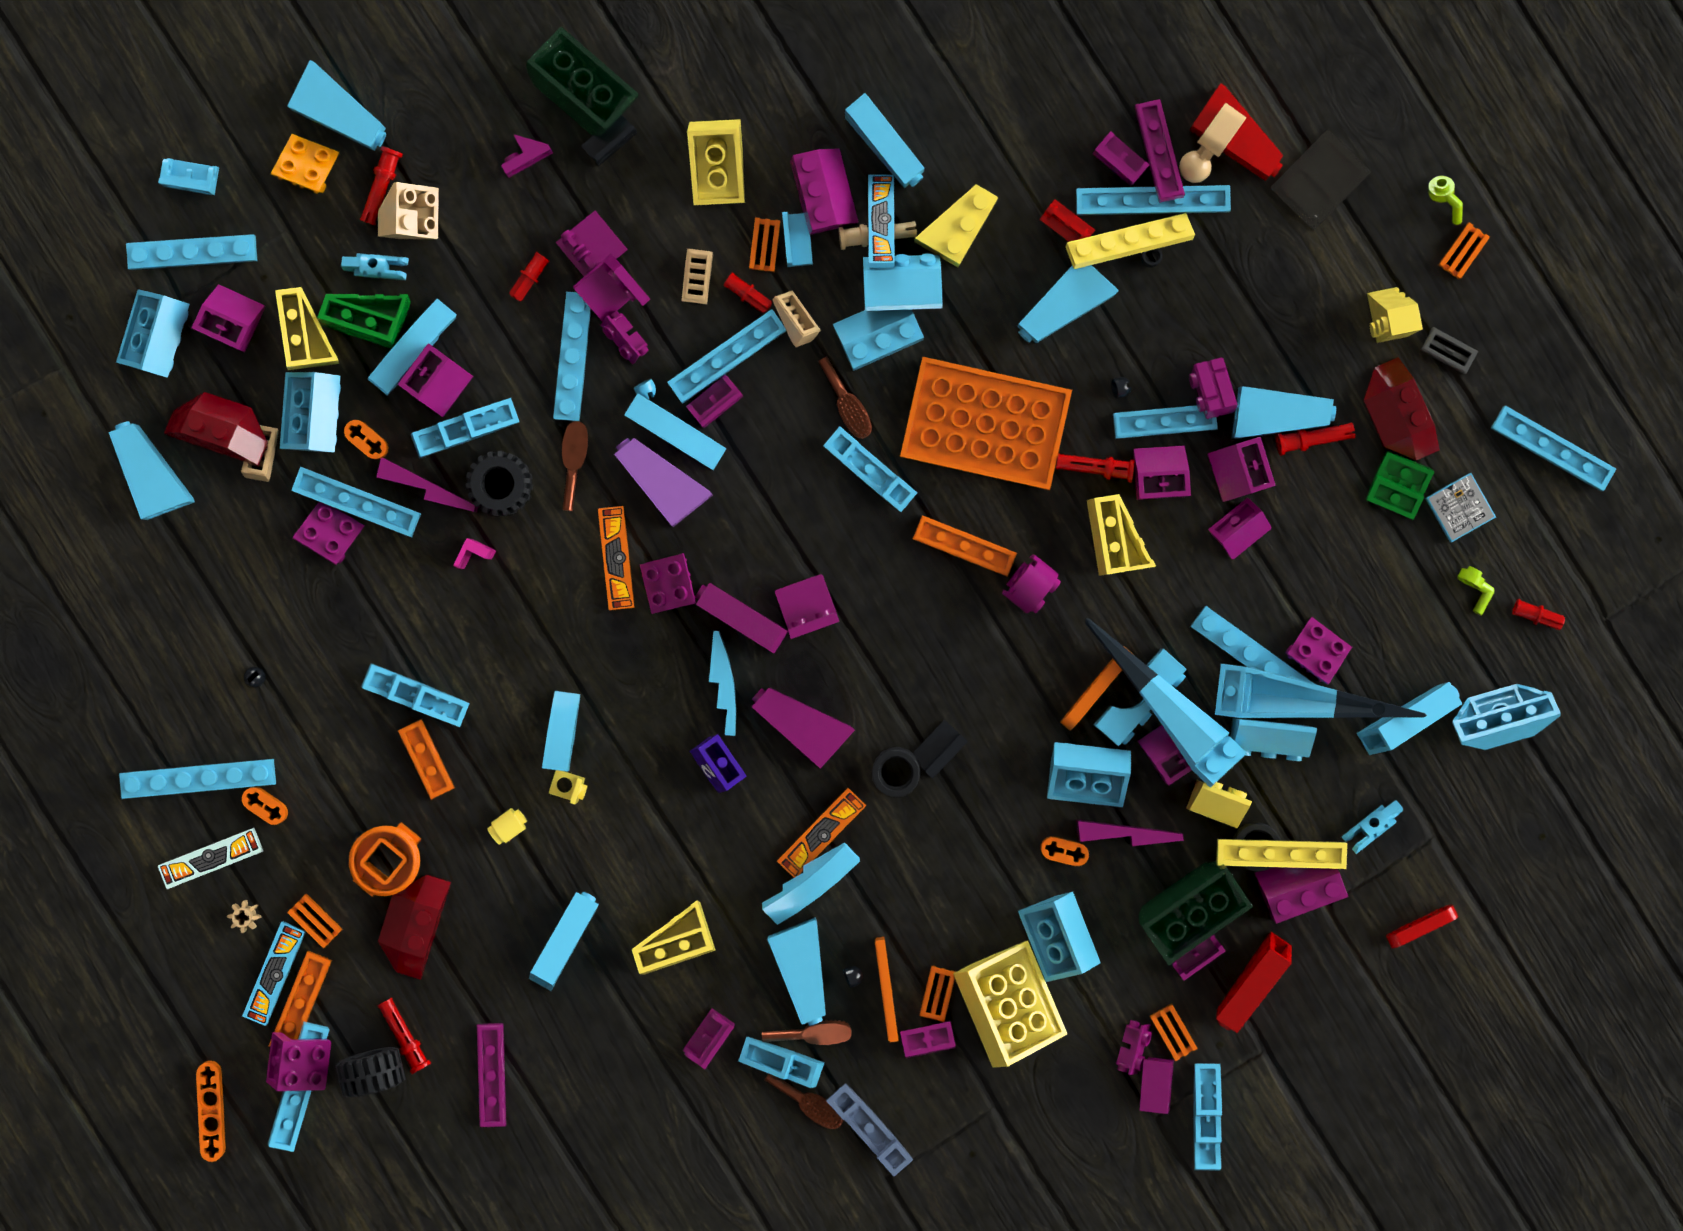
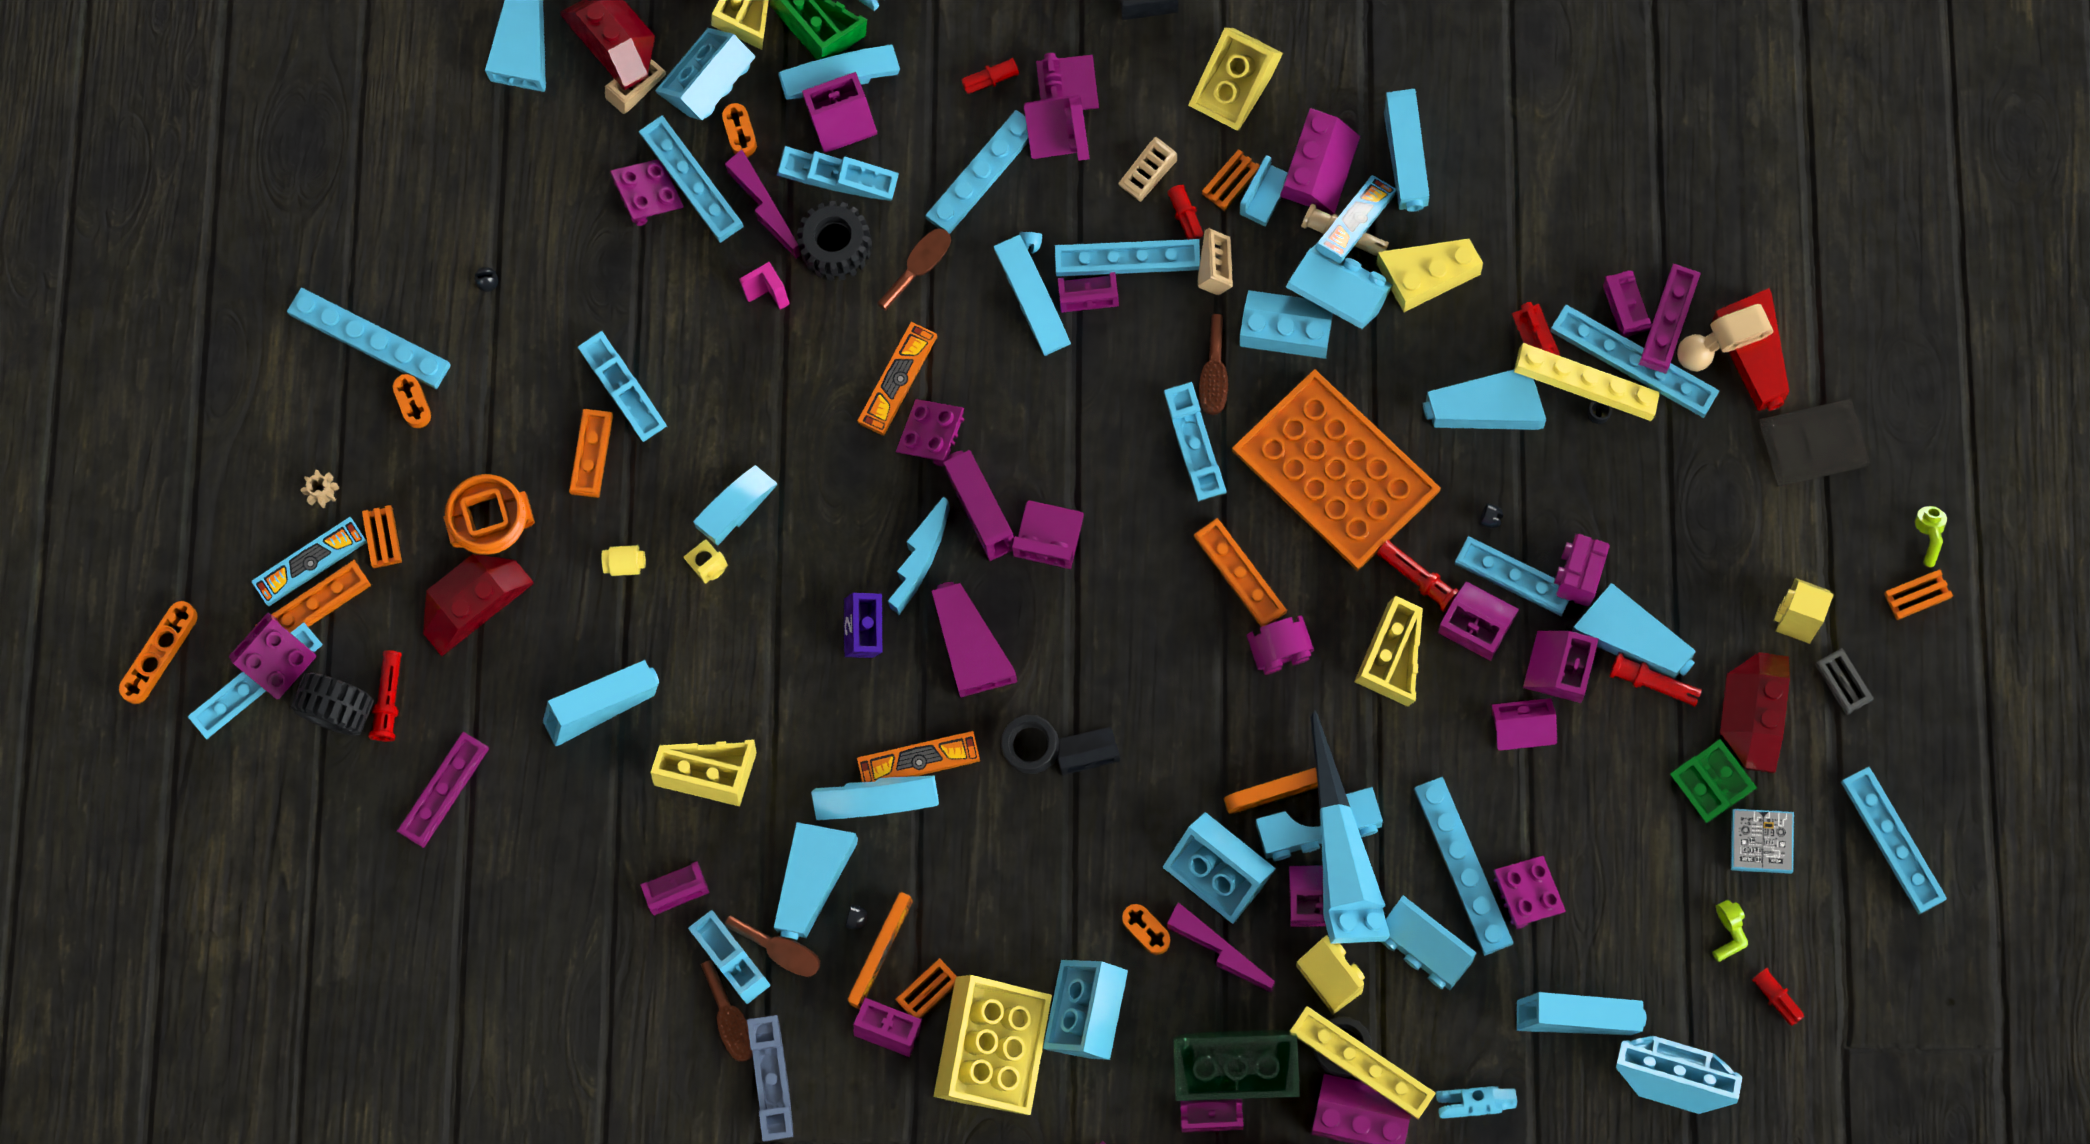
camera: 45 degrees right, 15 degrees down
tile [158,828,263,889] -> none
magenta hinge [601,311,649,365] -> none
medium lavender slope [614,438,713,527] -> none
medium azure plate [1215,664,1427,718] -> none

